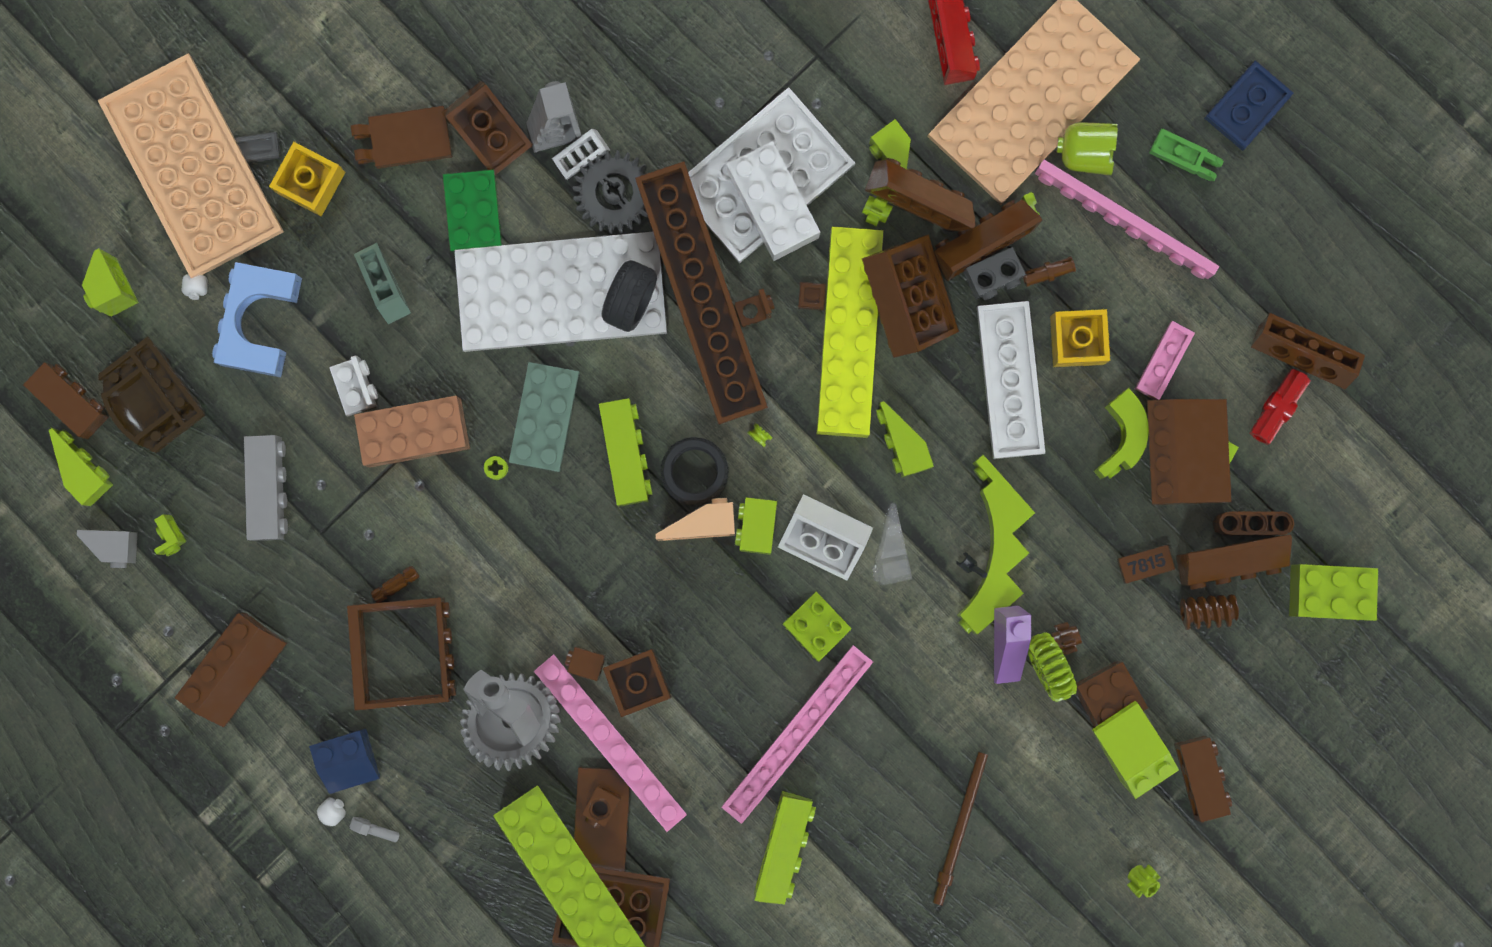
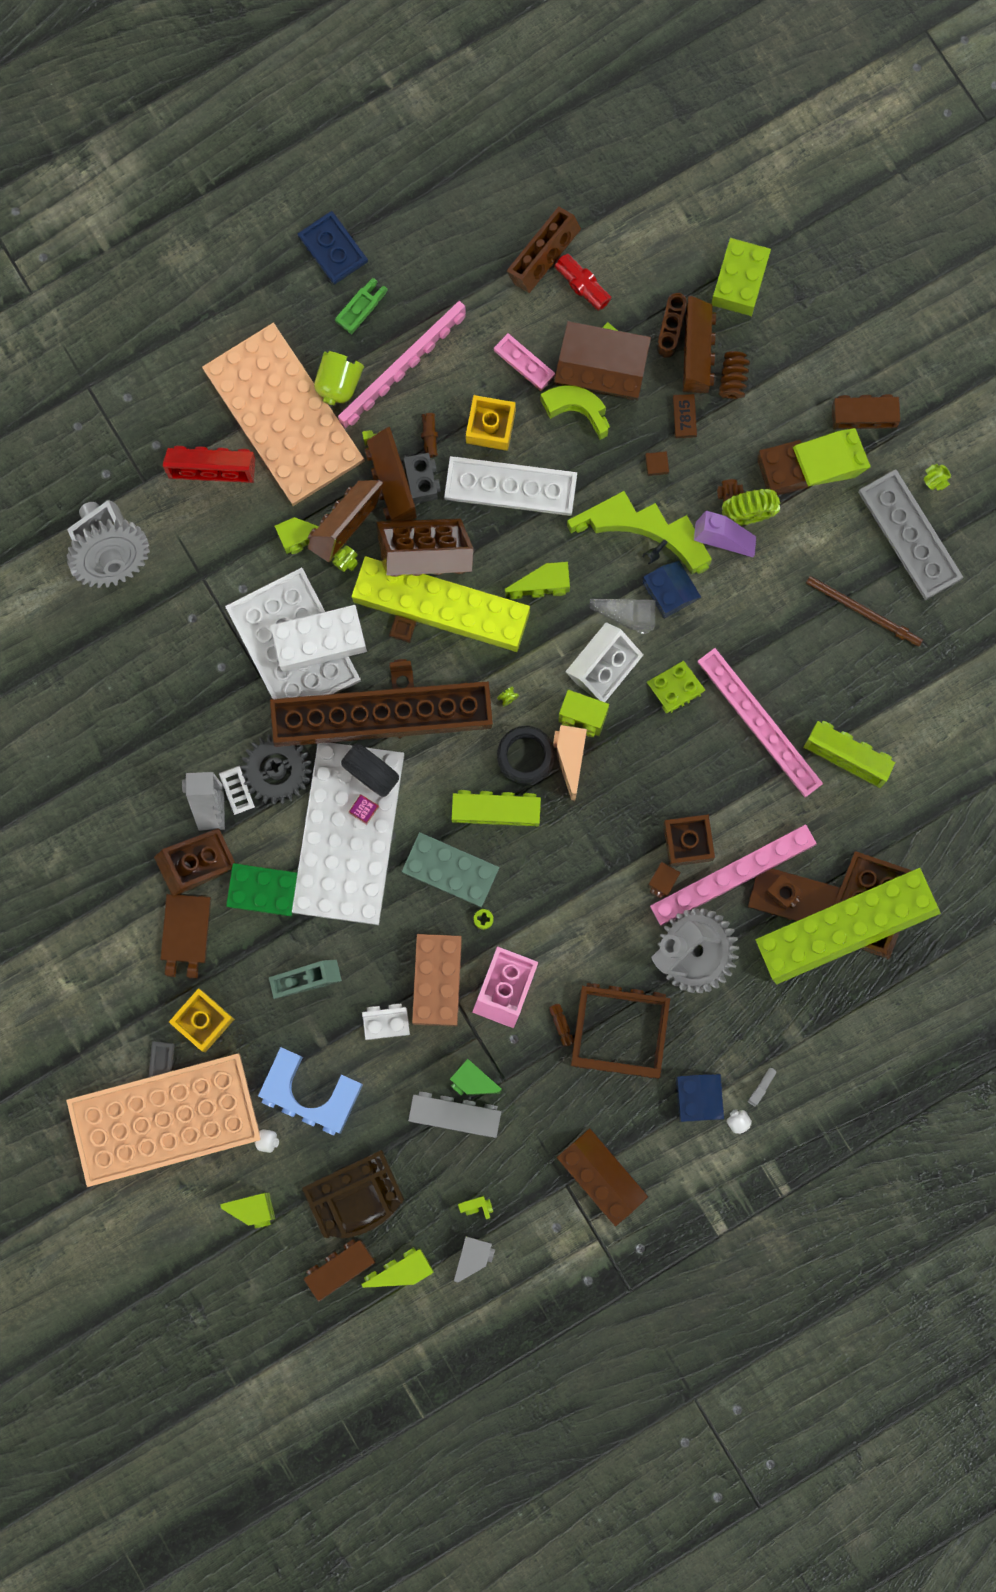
camera: 70 degrees left, 5 degrees down
none -> tile [348,794,379,825]
none -> bright green slope [450,1059,502,1096]
none -> bright pink slope [472,946,538,1028]
none -> dark blue slope [642,561,701,619]
none -> reddish brown tile [645,451,669,476]
none -> light grey plate [858,469,963,600]

